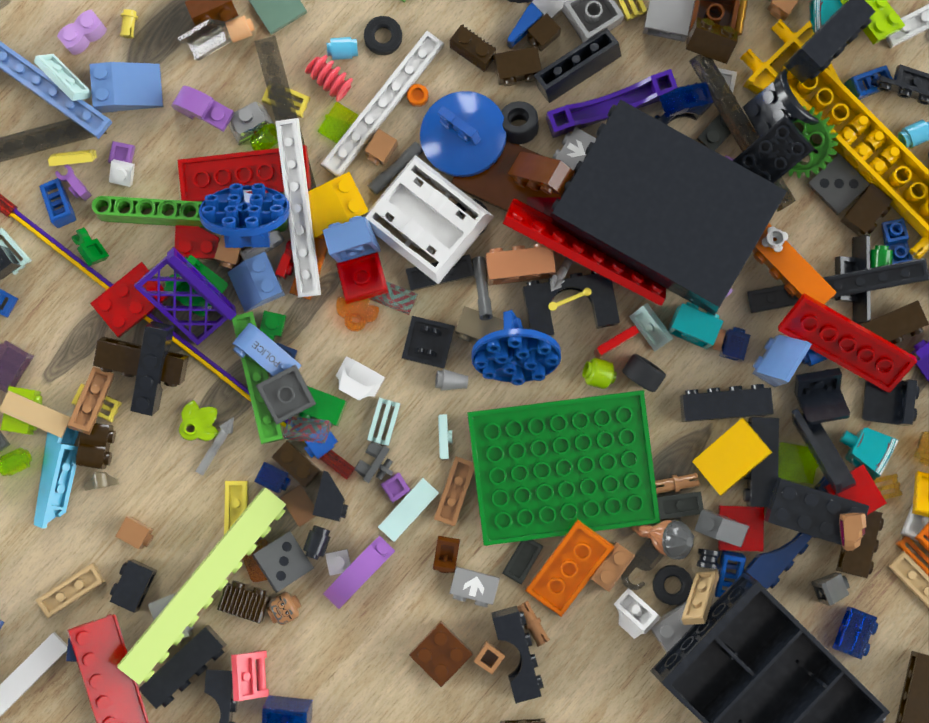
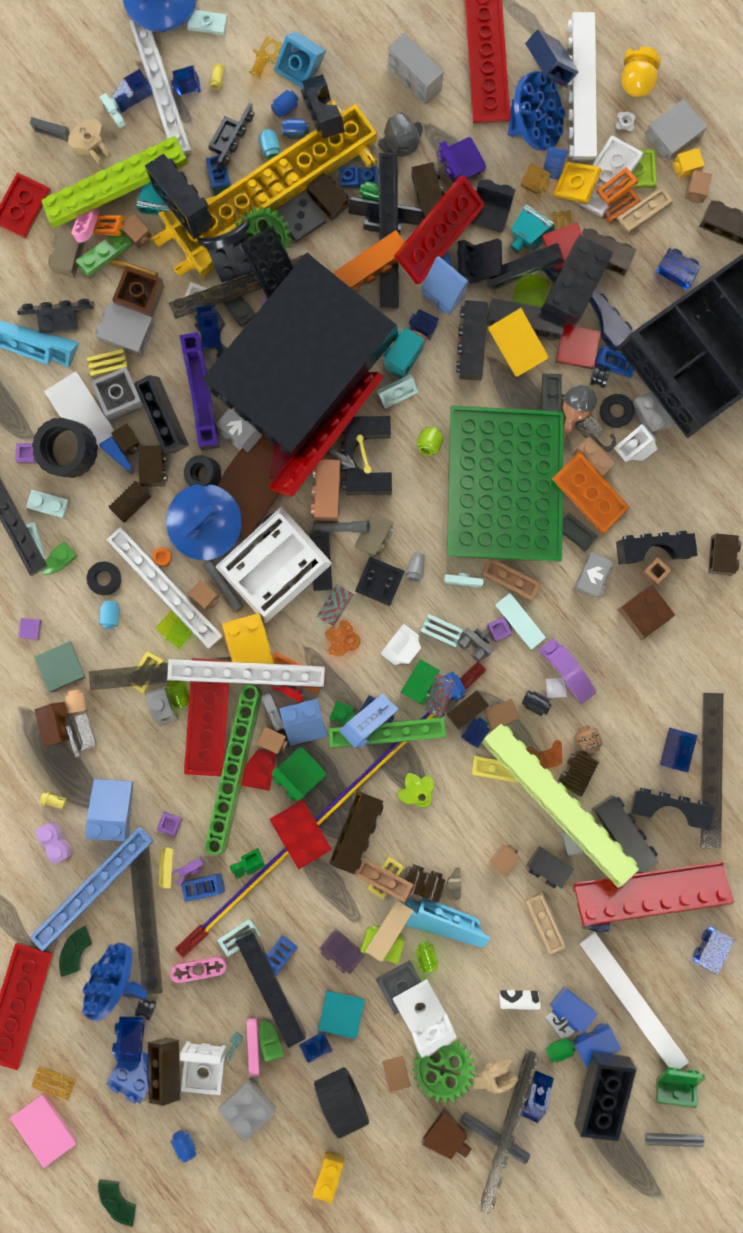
camera: 80 degrees left, 0 degrees up
light aqua tile [34,54,92,101] -> none
white plate [109,159,135,187] -> none
black arch [130,321,174,416] -> none
dark purple fence [134,247,237,346] -> none
medium lavender arch [171,86,235,132] -> none
light grey piece [196,417,234,475] -> none
blue bracket [199,183,290,248] -> none
coral plate [231,650,269,701] -> none
dark grey tile [252,531,314,593] -> none
dark grey tile [256,364,316,425] -> none
coral piece [305,55,353,102] -> none
black slope [313,471,348,522] -> none
medium blue slope [323,216,381,263] -> none
red tile [336,252,389,304] -> none
reddish brown bracket [433,536,460,573] -> none
blue bracket [471,310,561,385] -> none
reddish brown brick [508,151,574,195] -> none
medium nougat pin [517,601,550,647] -> none
red tile [593,325,639,358] -> none
black tyre [622,354,666,392] -> none
medium nougat pin [655,472,699,494] -> none
tan tile [681,571,719,625] -> none
dark brown brick [686,17,738,64] -> none
dark grey slope [694,509,749,547] -> none
white plate [762,226,788,252] -> none
dark grey slope [811,572,850,606] -> none
medium nougat rock [839,513,867,551] -> none

